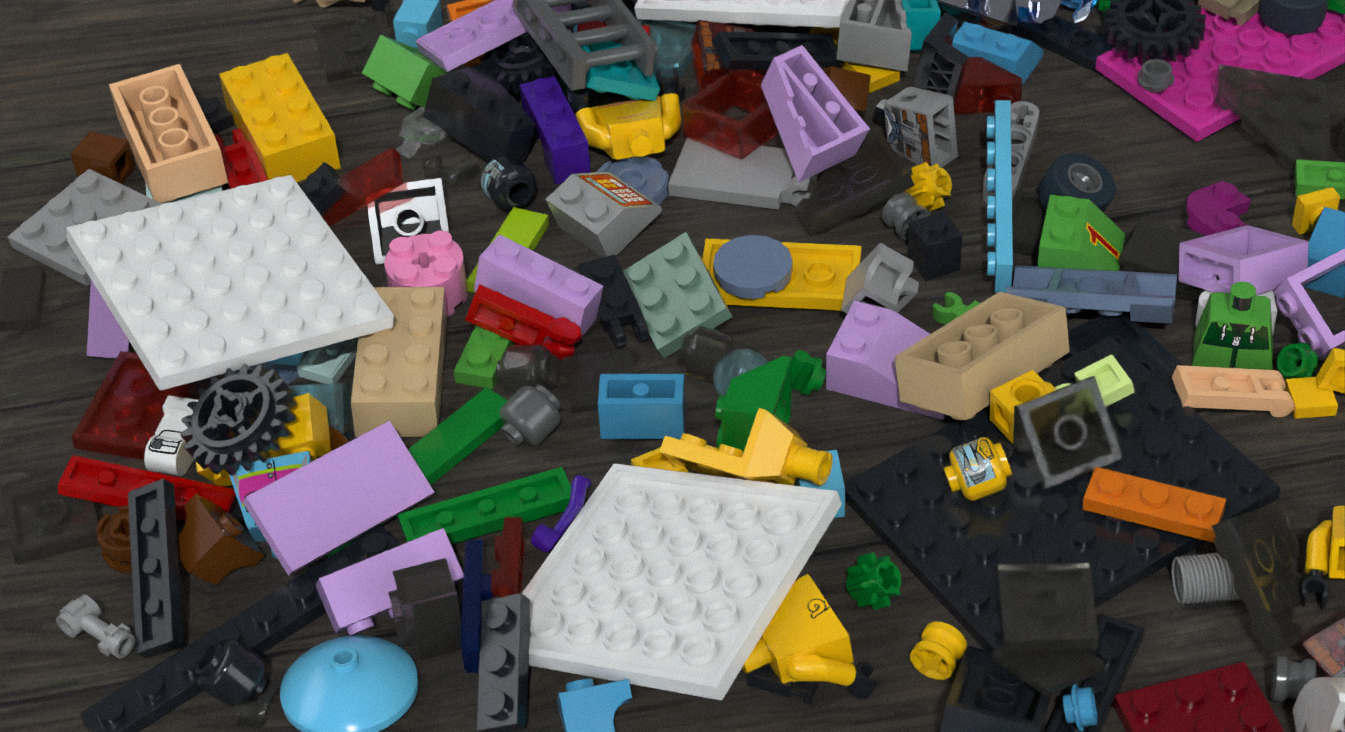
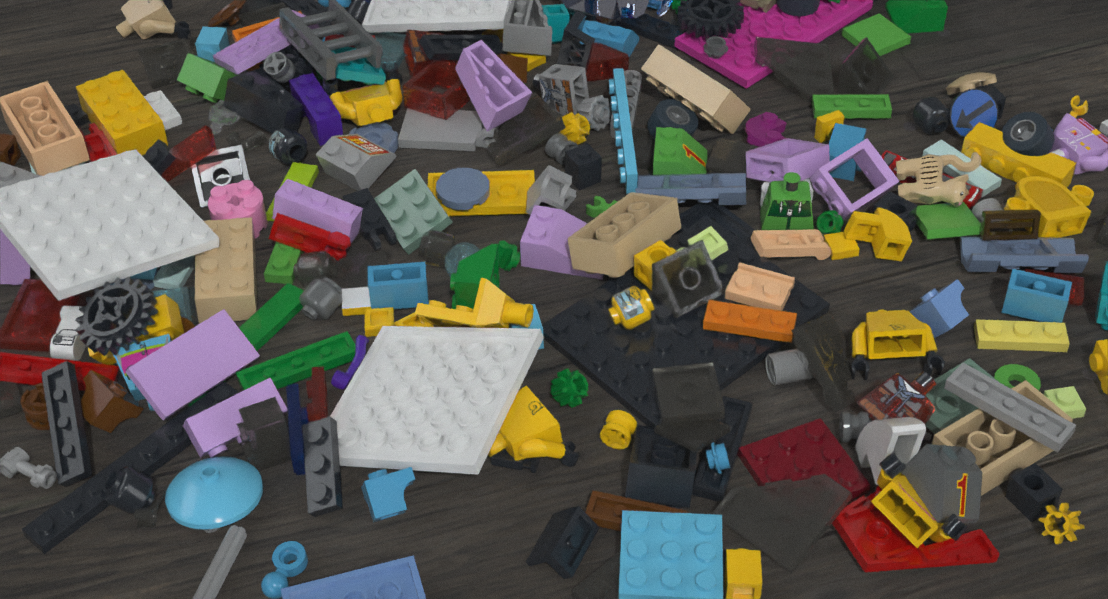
camera: 10 degrees left, 0 degrees up
none -> white plate [144,90,182,130]
none -> dark grey wheel [264,52,295,83]
none -> white tile [342,287,371,316]
none -> yellow tile [365,307,394,337]
none -> light grey piece [578,95,612,131]
none -> tan brick [641,44,751,134]
none -> light nougat plate [725,262,795,311]

